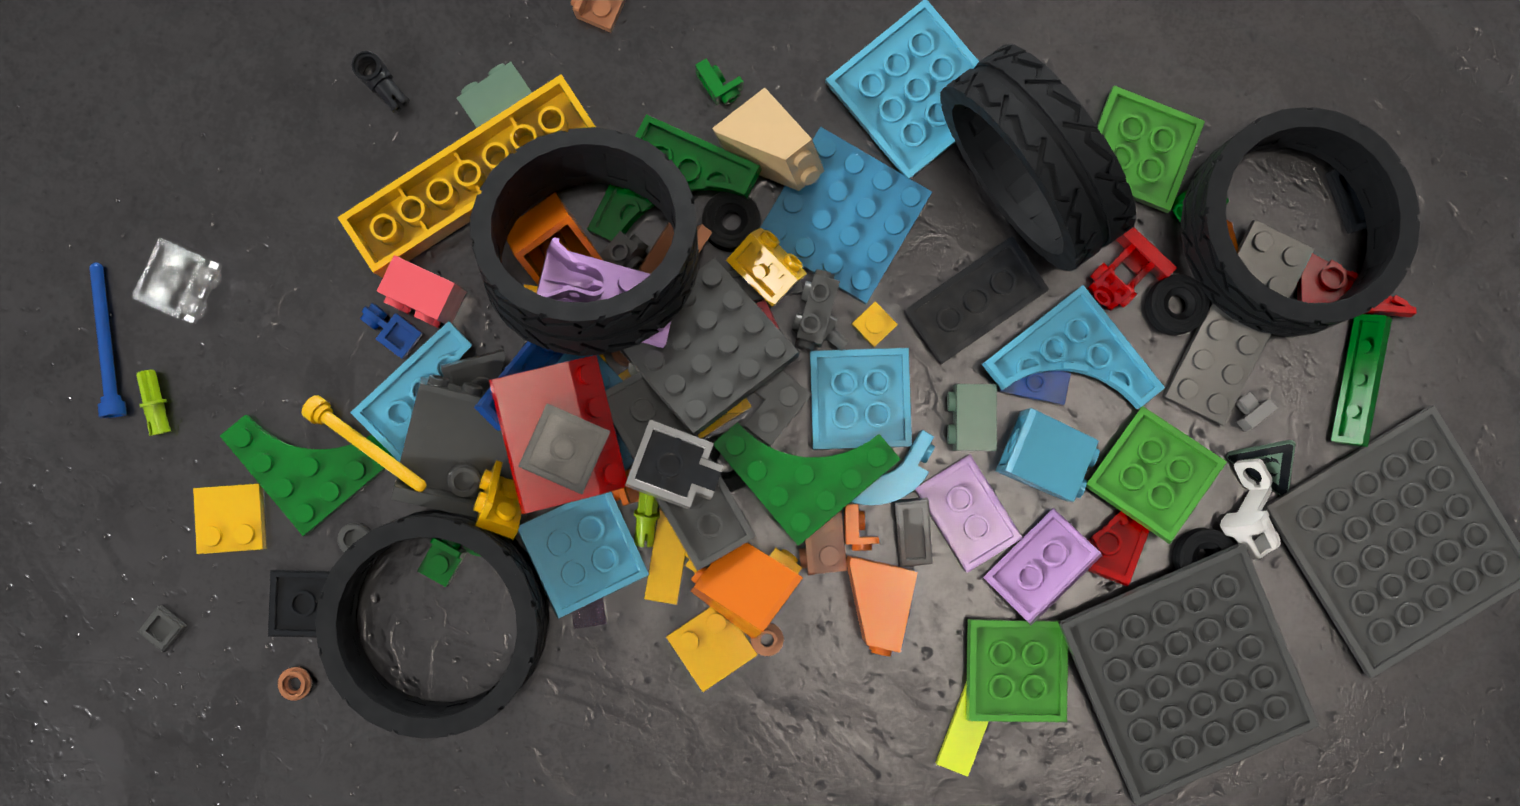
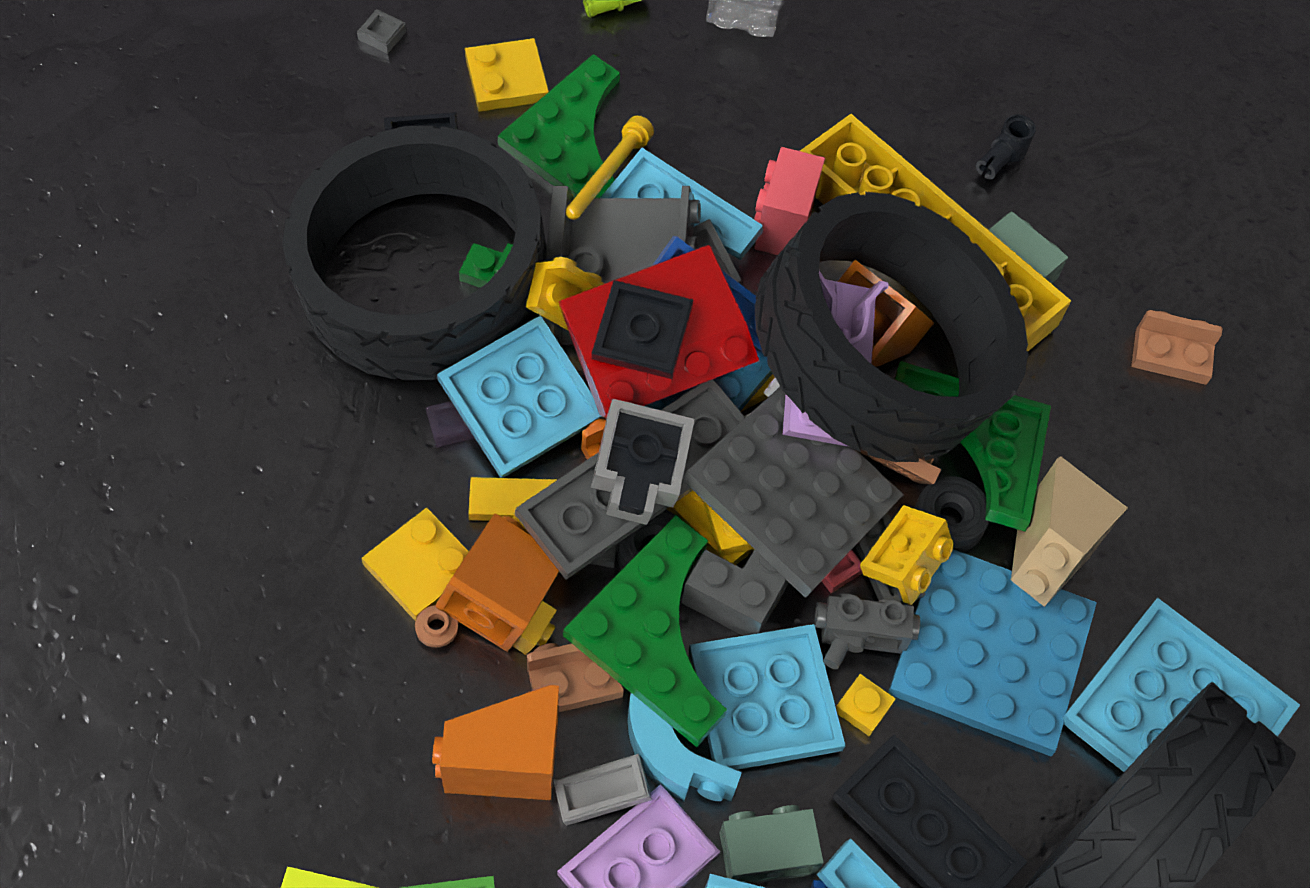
camera: 75 degrees right, 25 degrees down
nougat plate [278,667,312,701] -> none
blue plate [360,303,424,359] -> none
lime axle [633,492,660,547] -> none
green bracket [695,58,744,106] -> none
orange bracket [843,504,879,551] -> none

